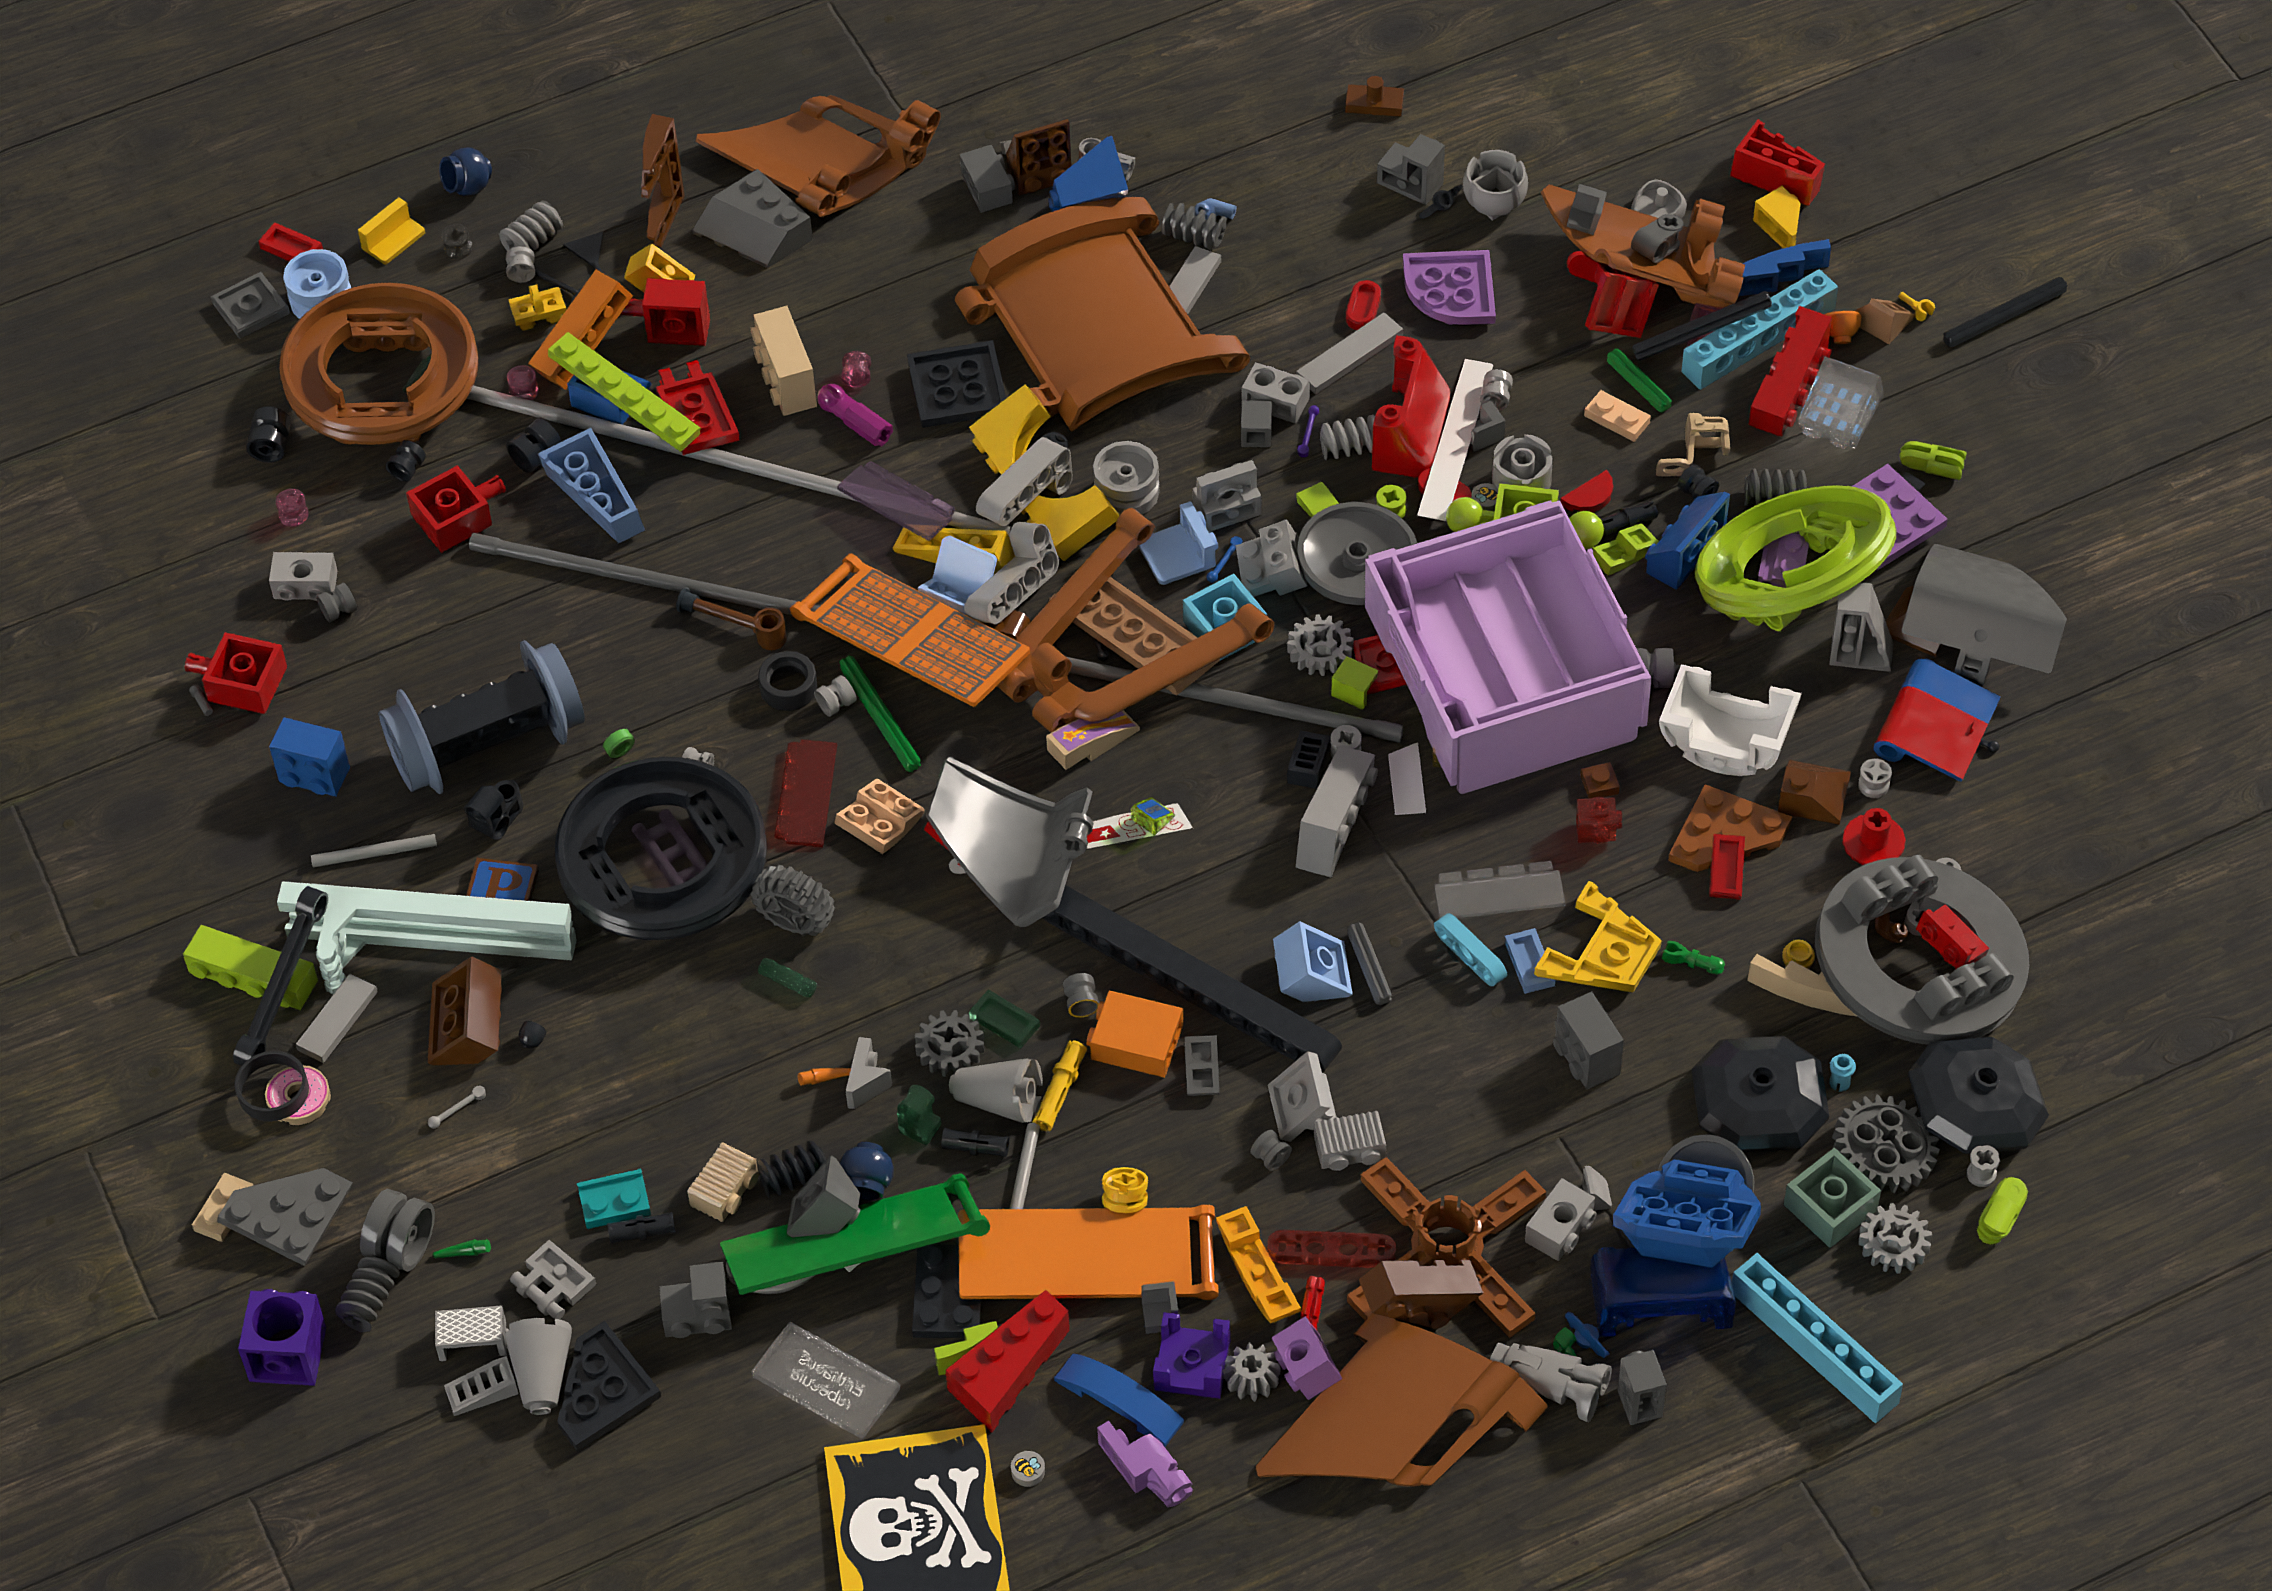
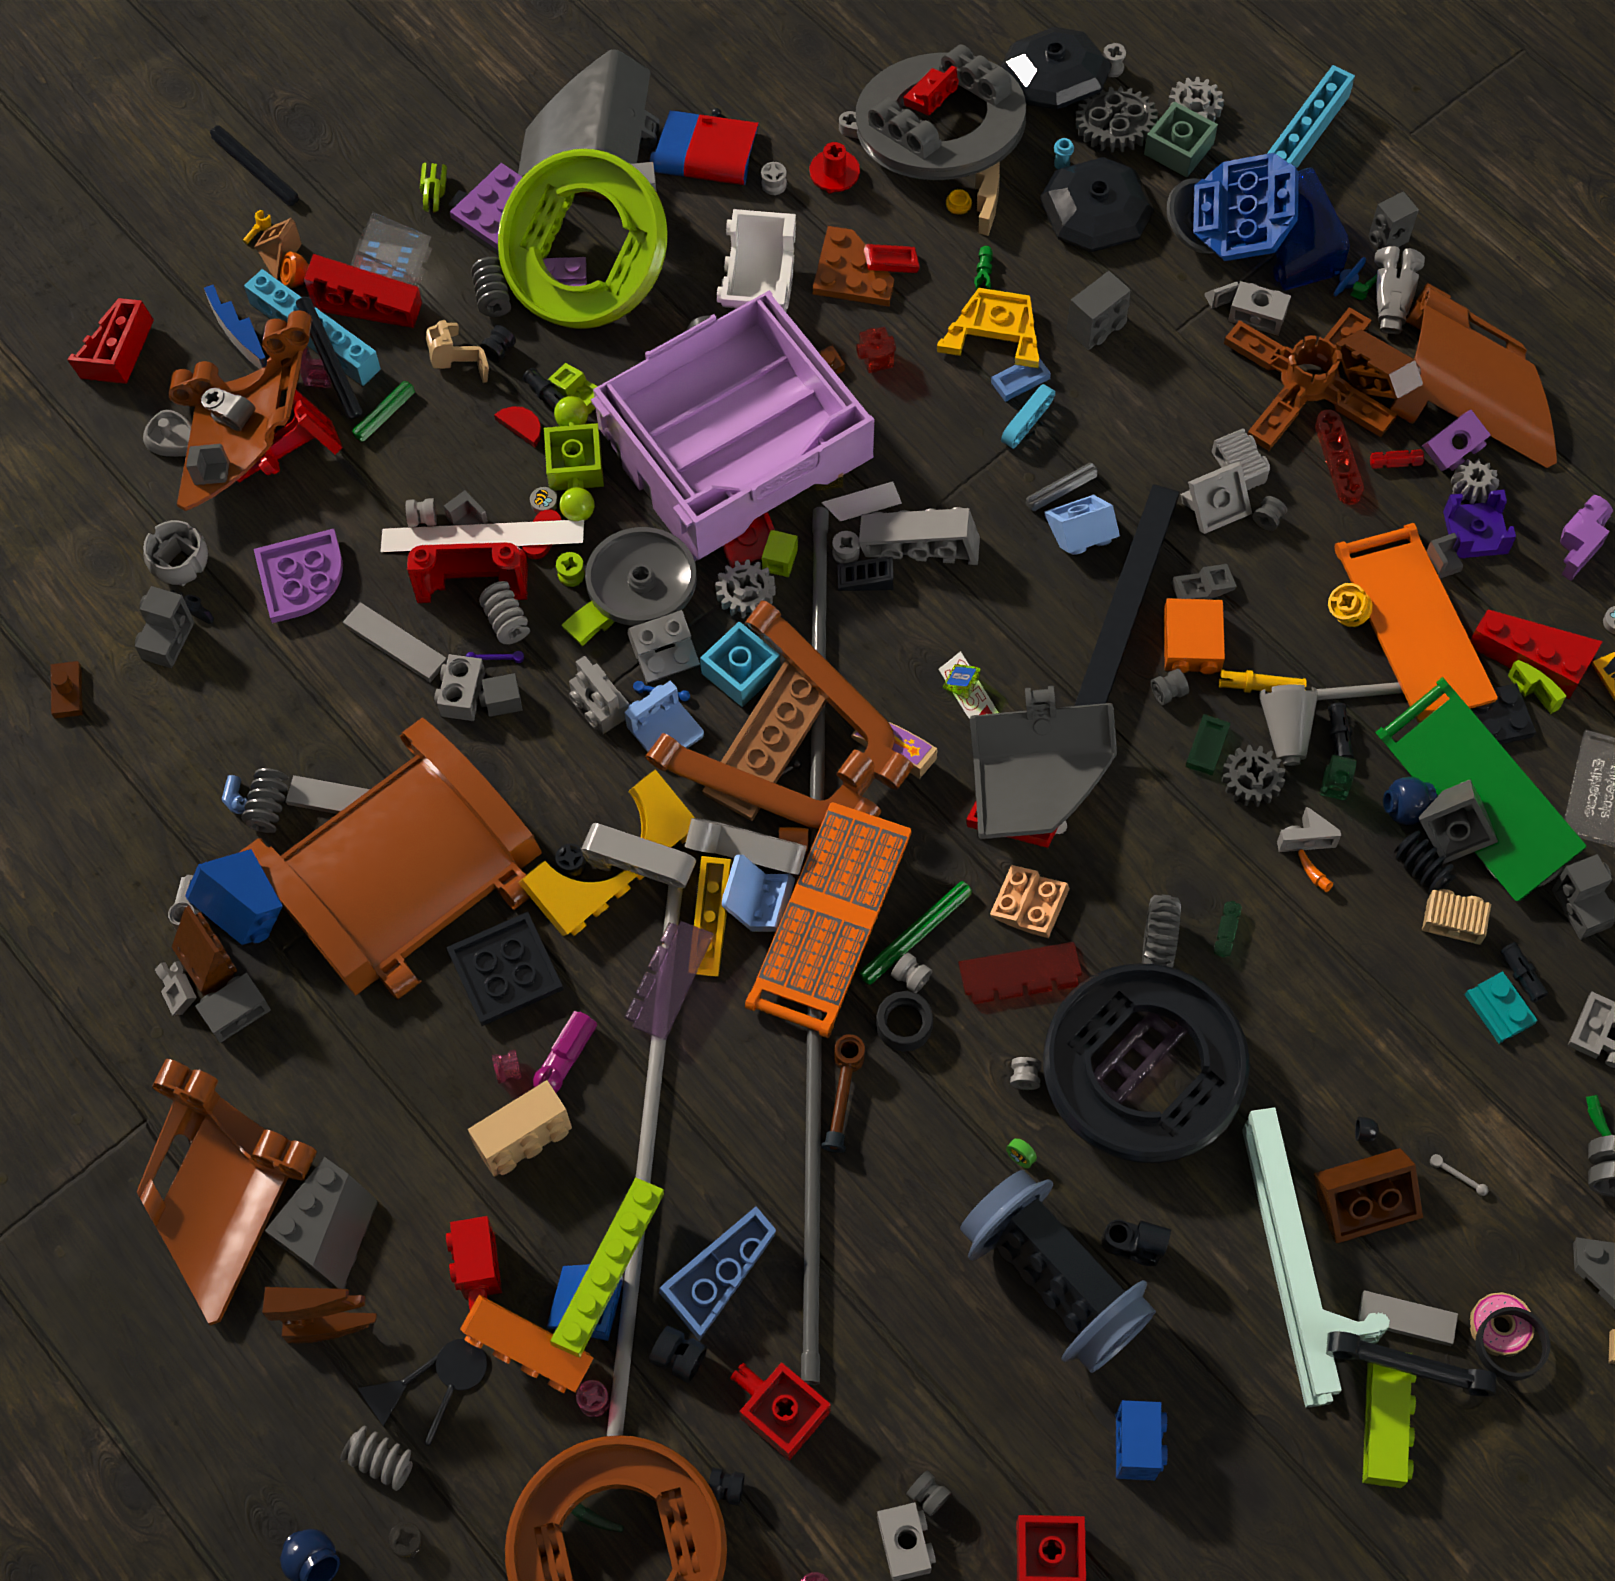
camera: 105 degrees left, 10 degrees up
light grey bar [311,834,437,867] -> none
tile [466,858,539,901] -> none
light grey wheel [506,246,535,283] -> none
yellow hips [508,284,566,331] -> none
yellow slope [624,244,695,293] -> none
red tile [656,360,739,455] -> none
blue slope [1054,1353,1184,1447] -> none
light grey wheel [1093,441,1160,516] -> none
light orange slope [1216,1206,1301,1323] -> none
red tile [1346,280,1381,330] -> none
clear windscreen [1434,861,1565,918] -> none
light grey brick [1492,435,1553,489] -> none
light nougat plate [1584,390,1651,442] -> none
blue slope [1645,492,1730,590] -> none
yellow slope [1753,186,1800,249] -> none
reddish brown slope [1778,760,1851,825] -> none
lime arm [1977,1177,2028,1245] -> none

